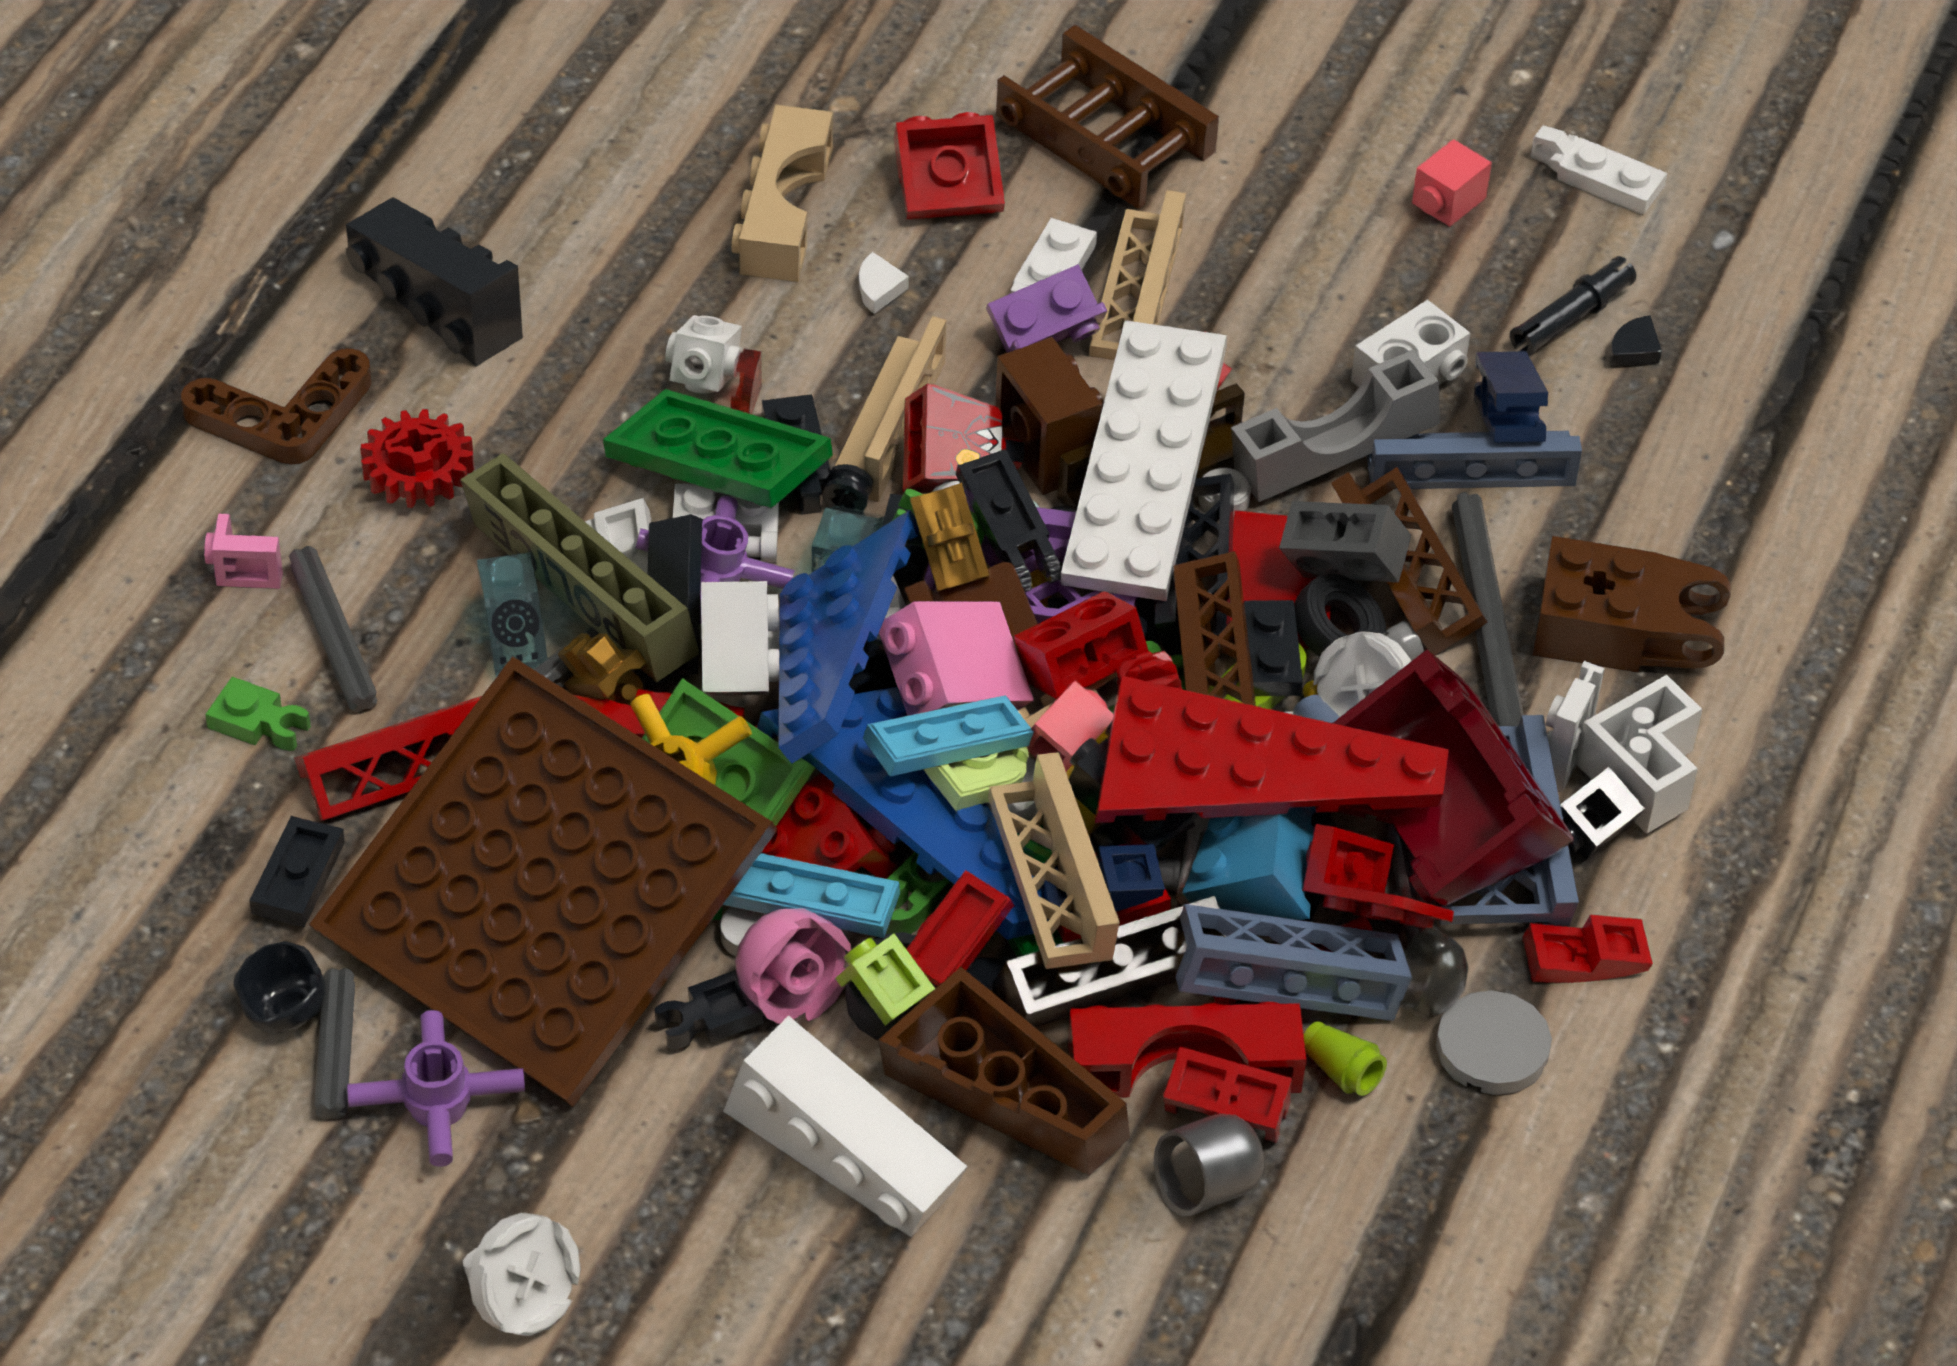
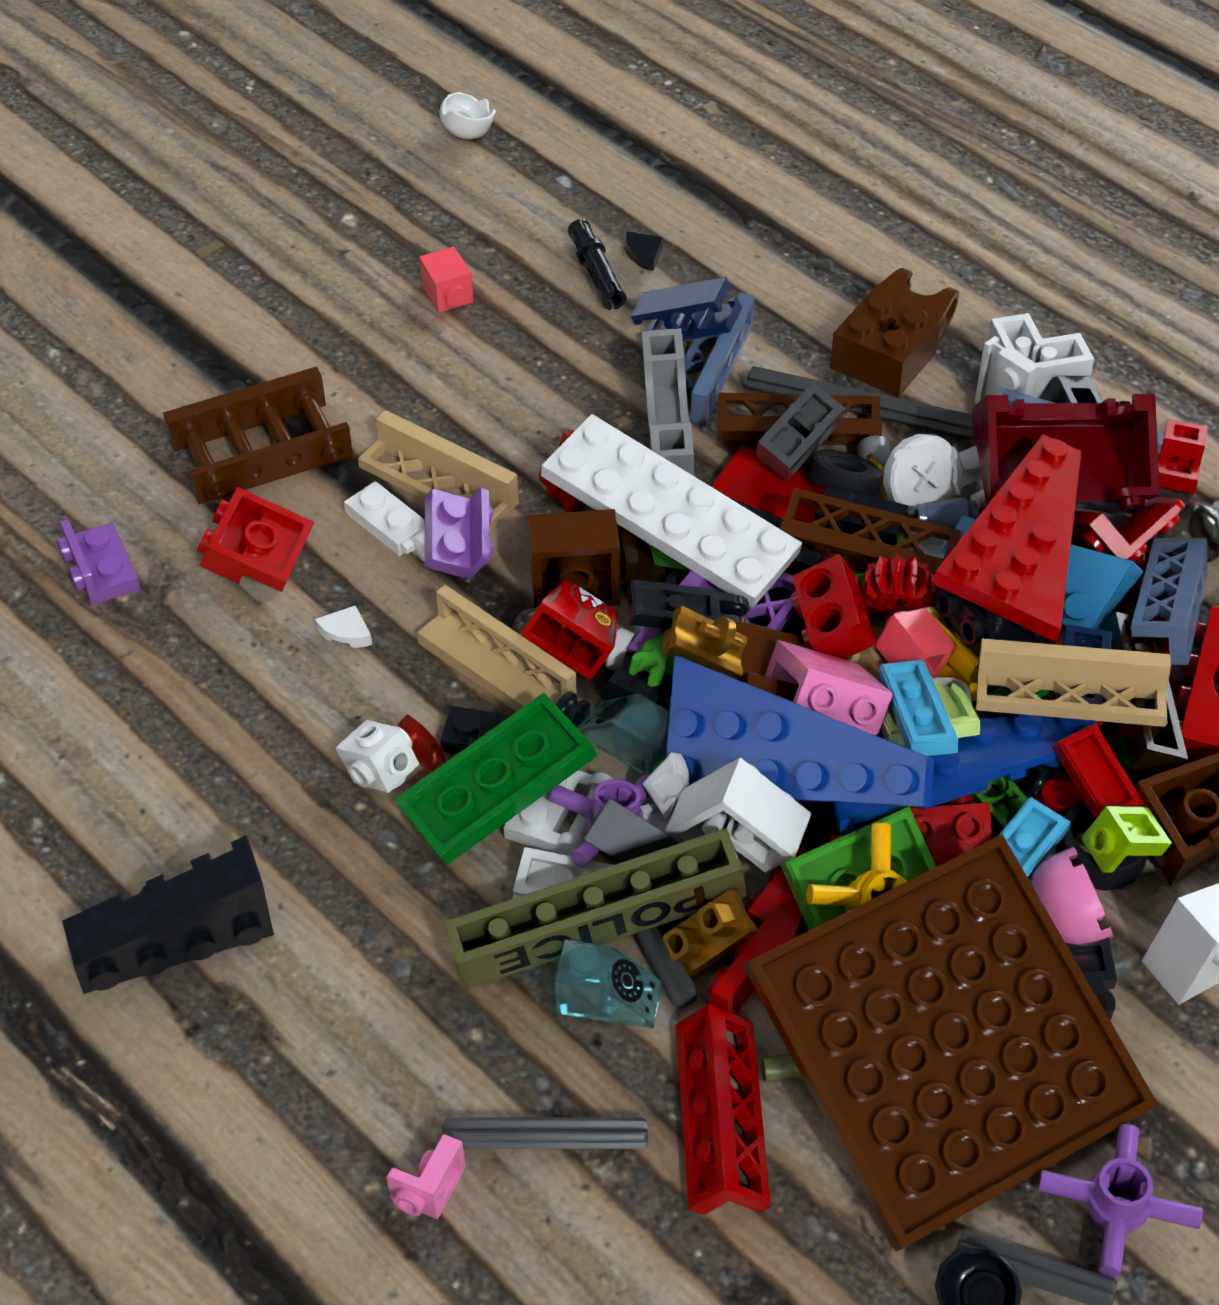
camera: 65 degrees left, 0 degrees up
reddish brown beam [181,348,372,465] -> none
bright green plate [205,676,311,751] -> none
black plate [249,816,345,927] -> none
red gear [360,409,475,508] -> none
tan arch [732,105,833,282] -> none
white brick [1351,300,1470,387] -> none
white hinge [1531,126,1667,215] -> none
none -> medium lavender bracket [57,519,140,605]
none -> white hair [439,92,496,140]
none -> white tile [642,752,689,819]

